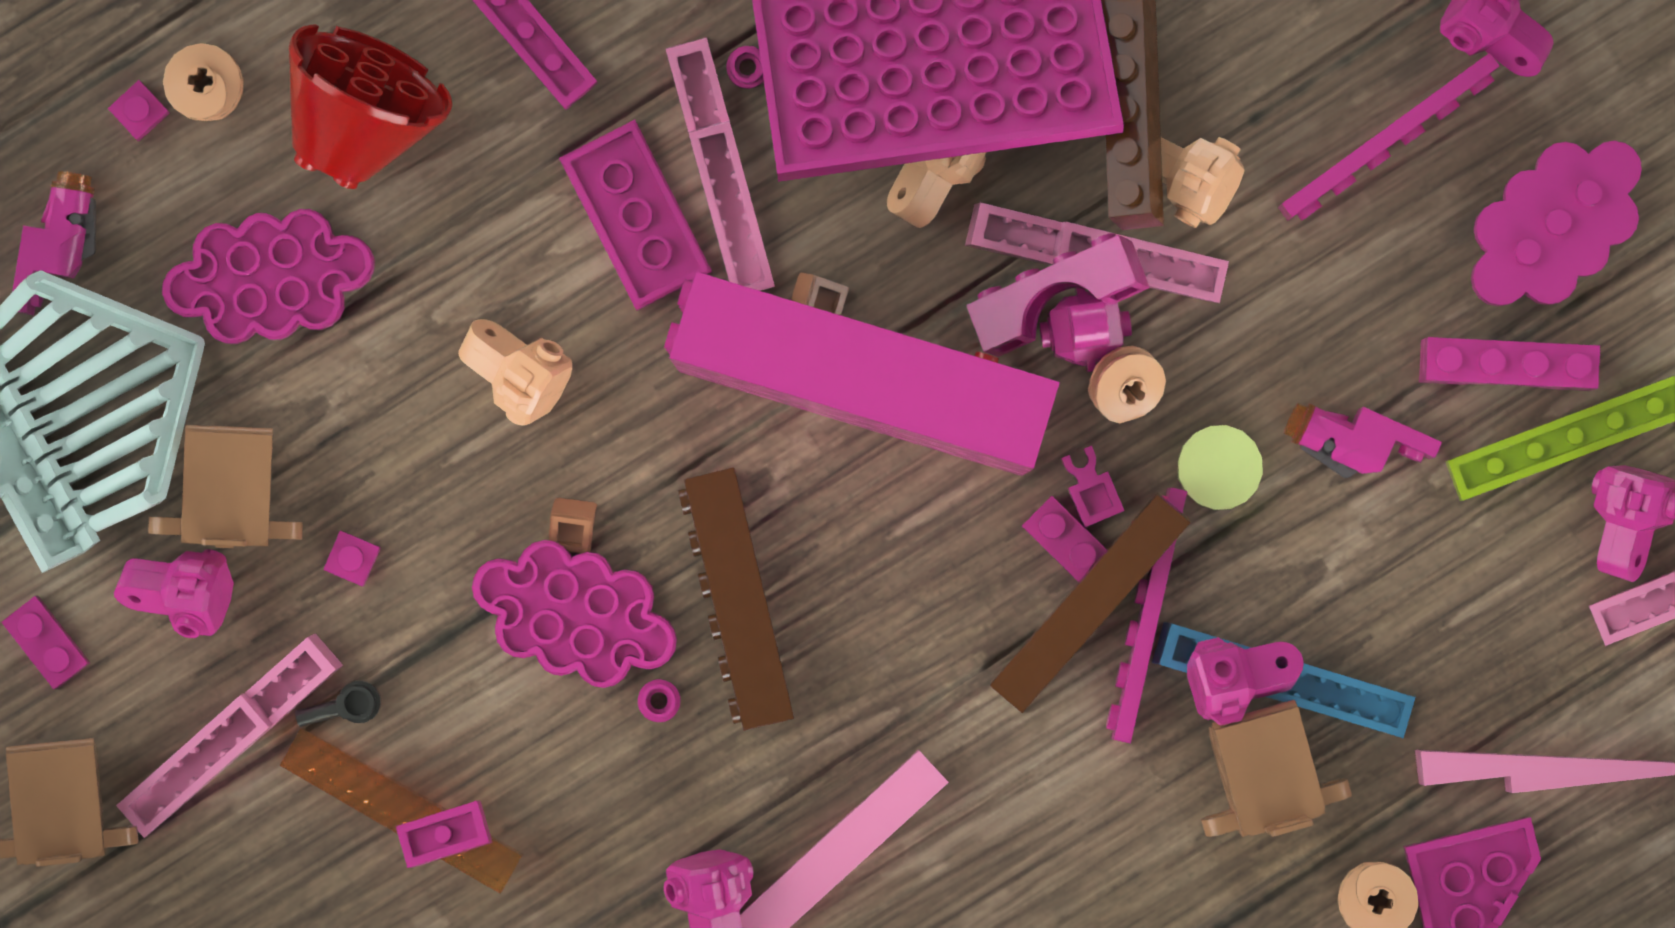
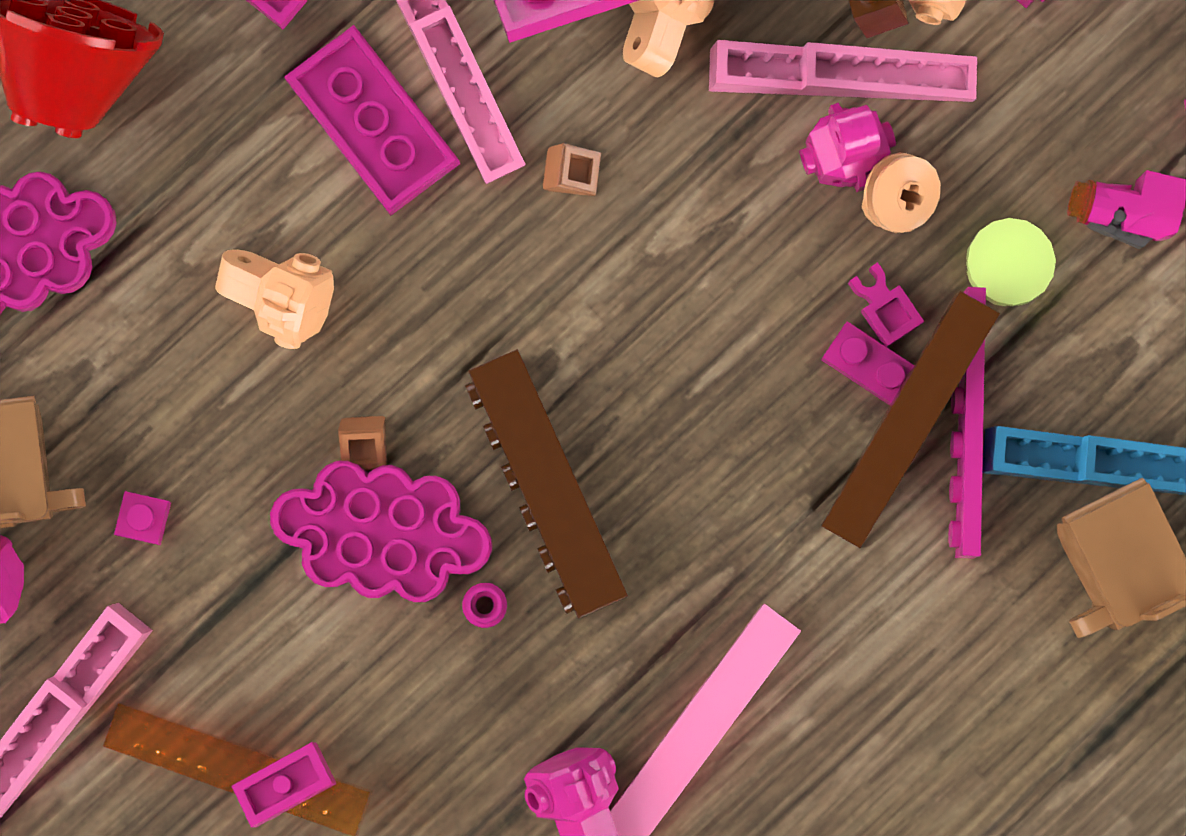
camera: 10 degrees left, 5 degrees down
pearl dark grey plate [295,681,381,727] -> none
dark pink container [664,272,1060,476] -> none
dark pink arch [966,233,1150,357] -> none
dark pink piece [1187,637,1304,726] -> none

